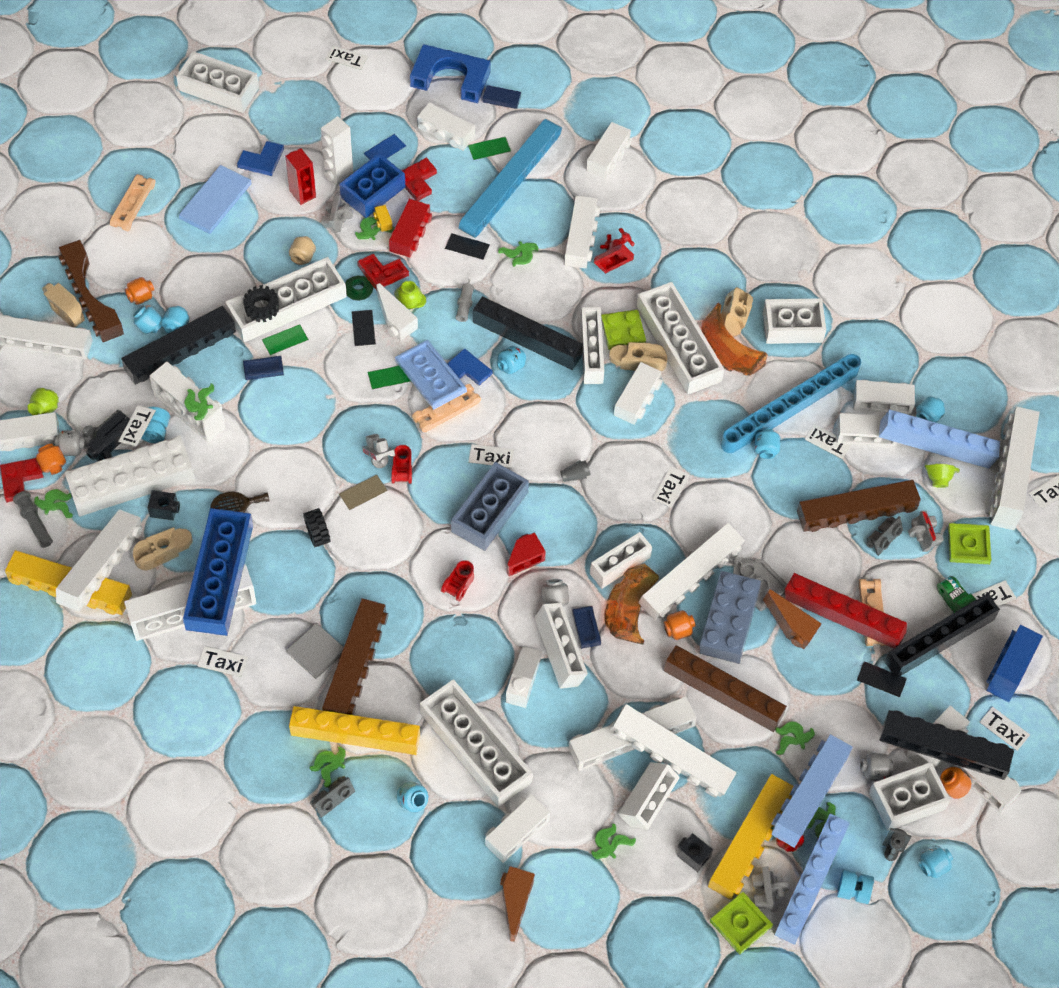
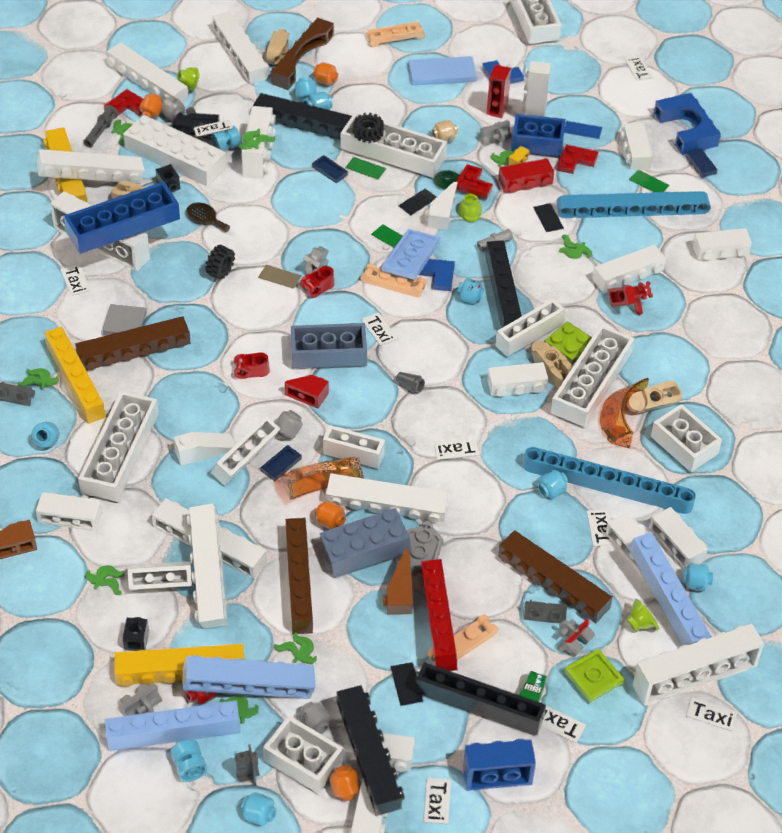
camera: 55 degrees right, 10 degrees down
lime plate [710,892,773,955] -> none

